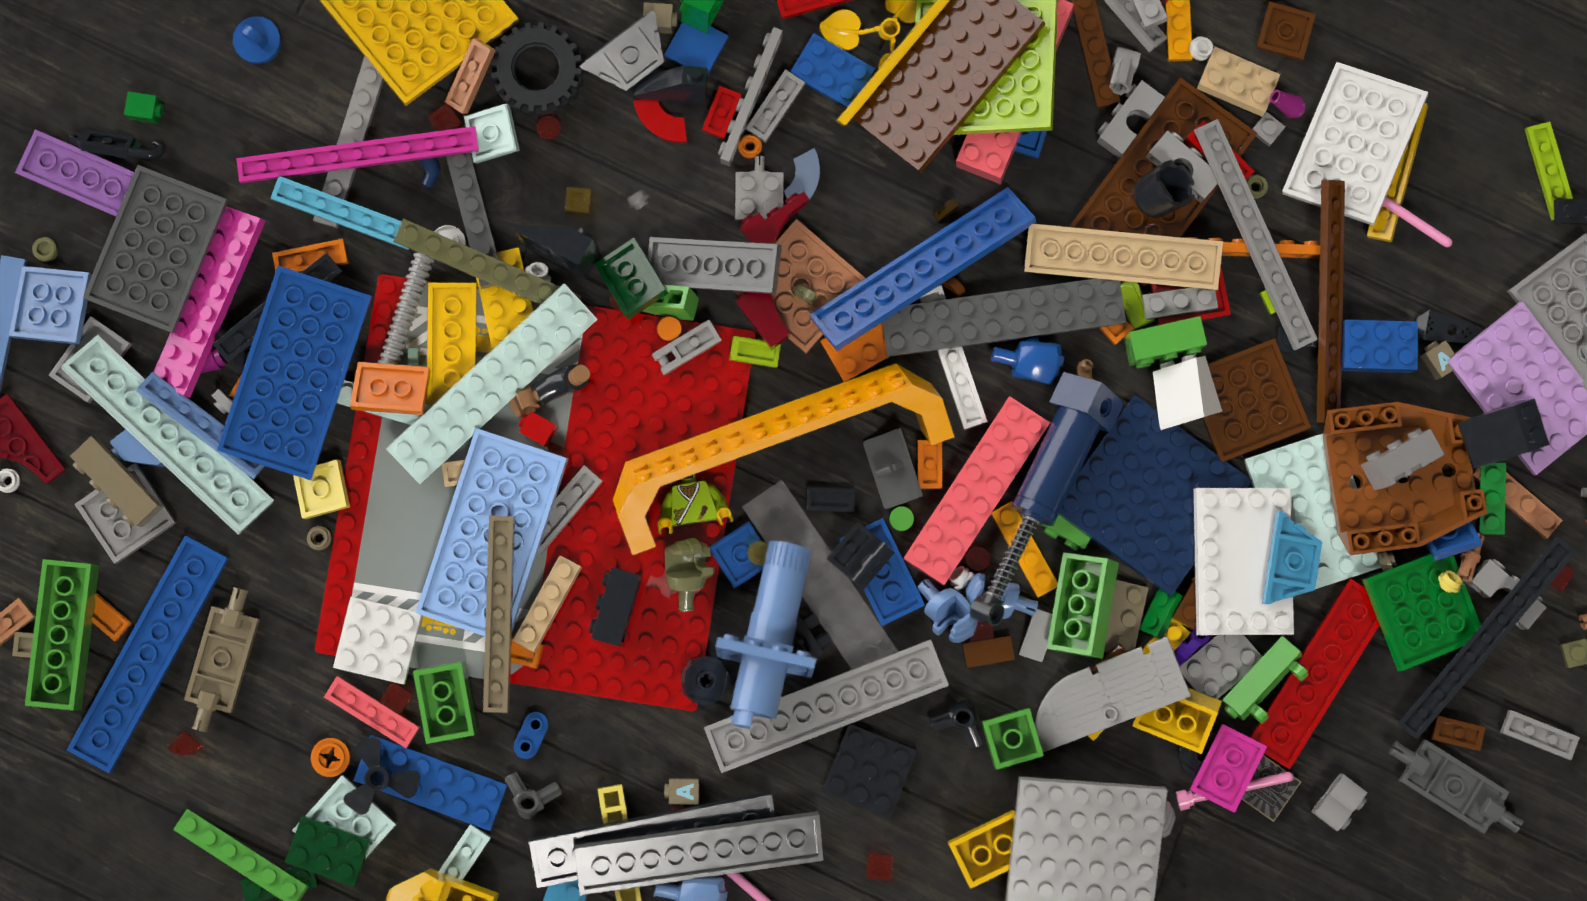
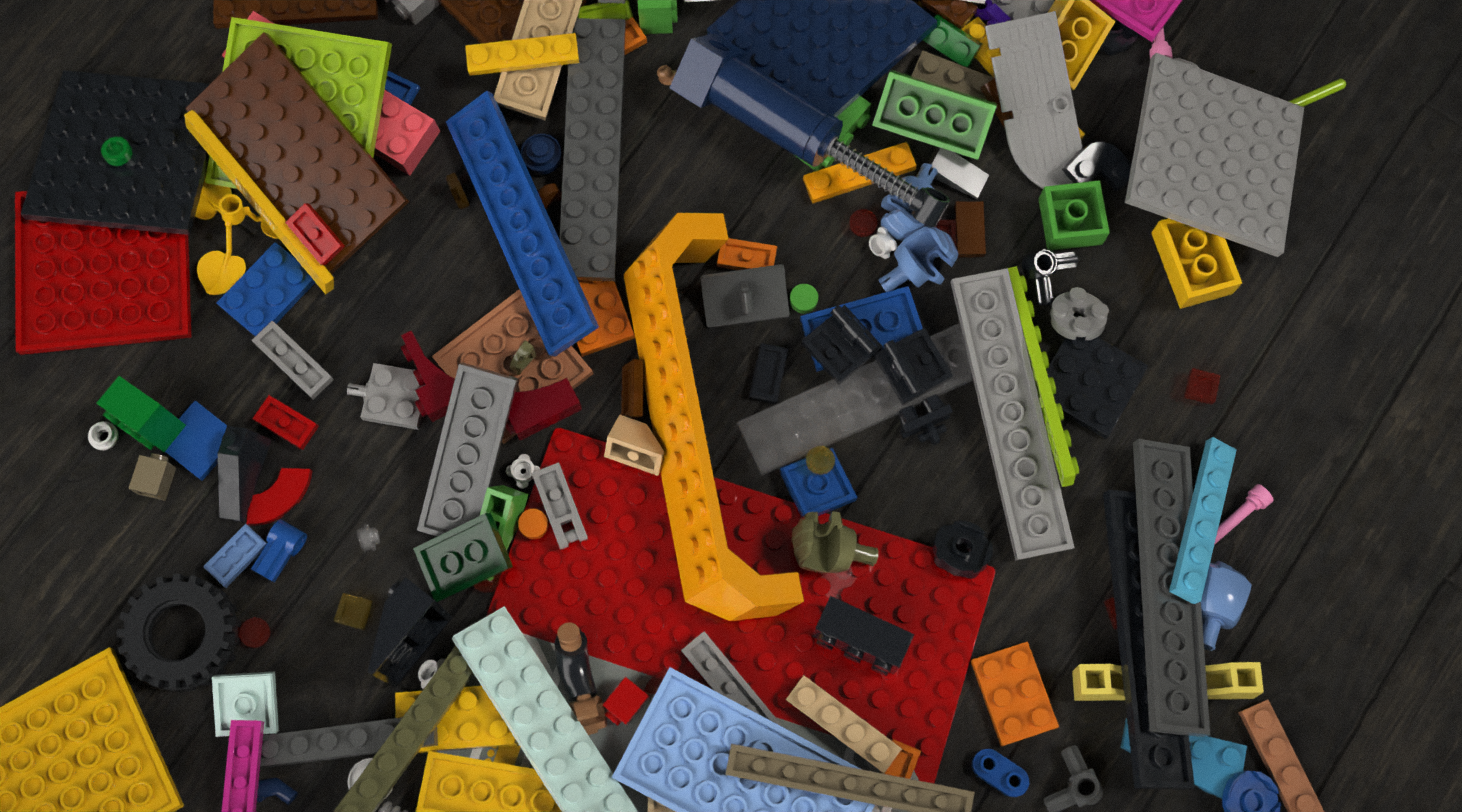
camera: 85 degrees left, 10 degrees down
clear red plate [428,103,462,131] -> none
nougat plate [445,38,496,114] -> none
wing [579,9,664,90] -> none
lime torso [658,474,733,534] -> none
dark tan brick [664,778,700,804] -> none
medium blue piece [716,541,816,730] -> none
light grey plate [718,27,783,166] -> none
lime tile [730,336,781,368] -> none
orange plate [738,134,762,158] -> none
sand blue tile [783,148,820,201] -> none
coral brick [903,396,1050,586] -> none
white plate [920,286,987,430] -> none
blue piece [991,336,1064,385] -> none
none -> medium blue plate [203,524,267,588]
none -> blue piece [251,519,307,583]
none -> red plate [285,203,345,265]
none -> yellow plate [465,33,579,76]
none -> white plate [506,454,540,489]
none -> dark blue plate [521,133,562,175]
none -> tan slope [604,415,664,476]
none -> reddish brown tile [621,359,643,420]
none -> black plate [874,328,953,406]
none -> orange plate [970,641,1059,747]
none -> lime plate [1006,266,1079,487]
none -> light grey plate [1050,287,1109,340]
none -> black plate [1062,142,1132,191]
none -> medium azure plate [1169,437,1236,604]

